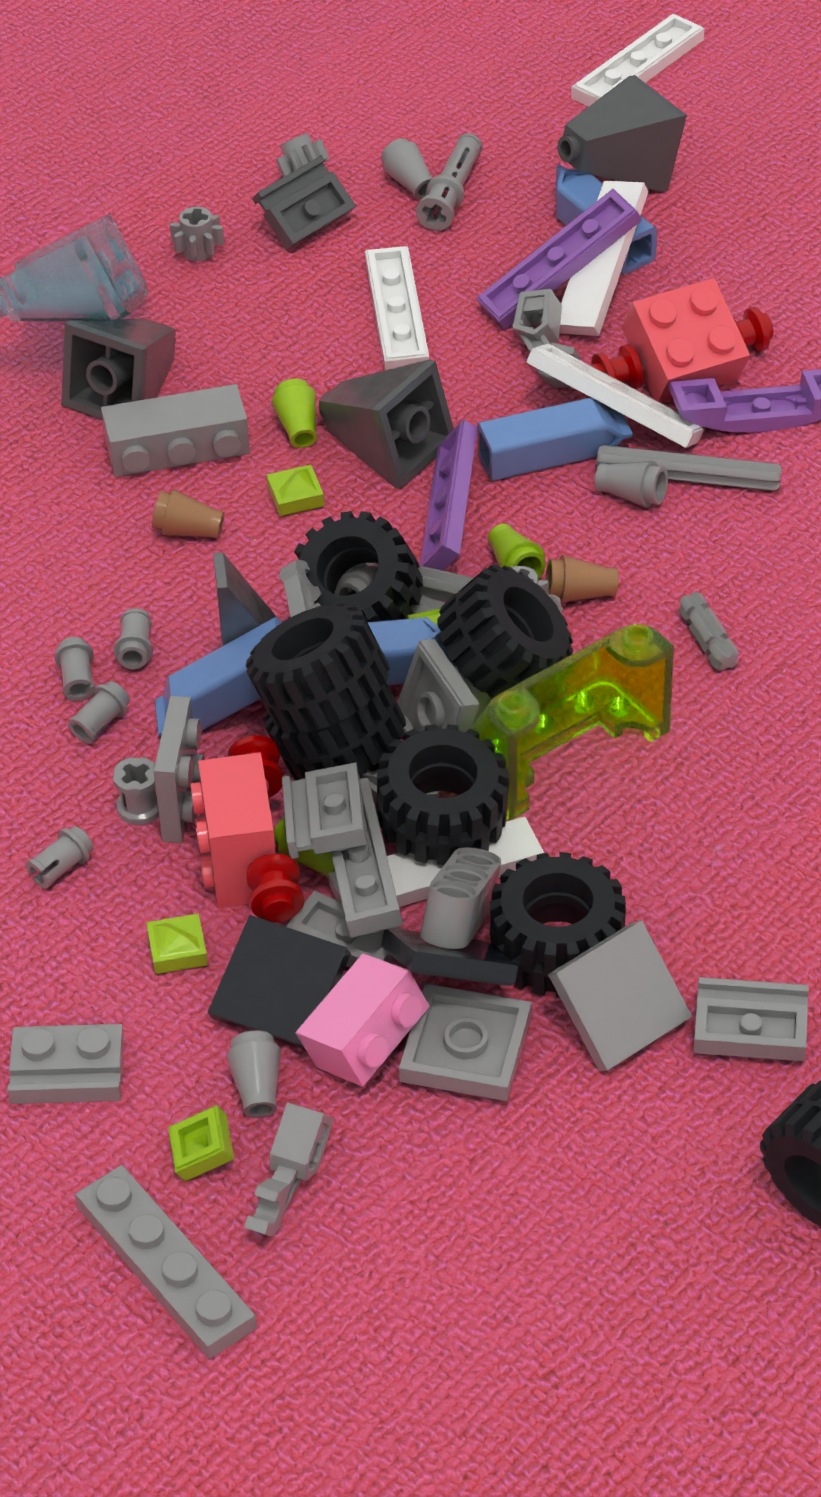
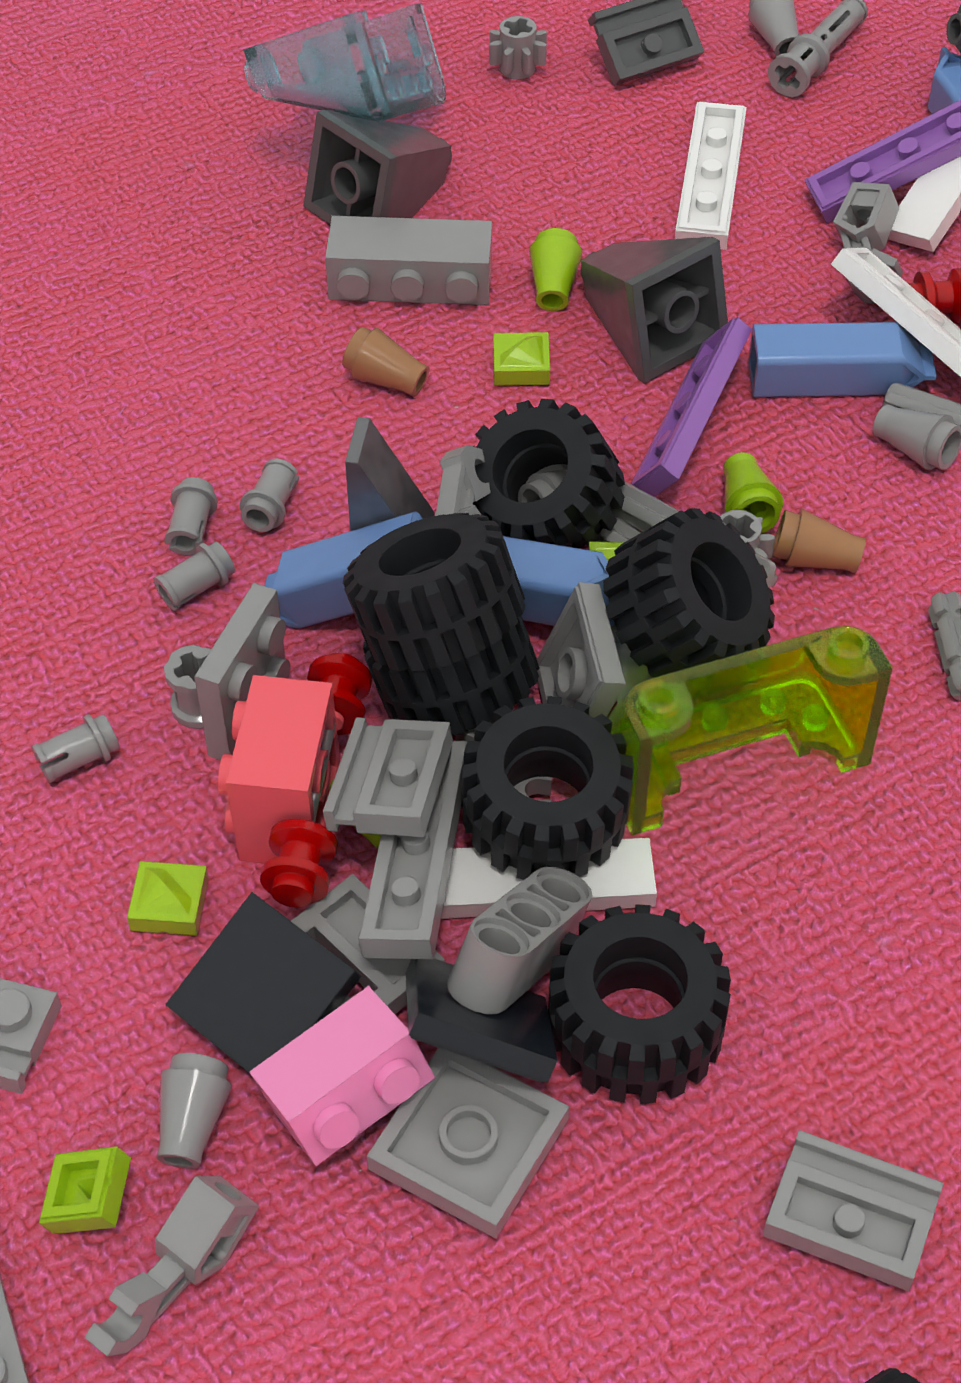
camera: 15 degrees right, 5 degrees up
light grey tile [548,920,692,1071] -> none

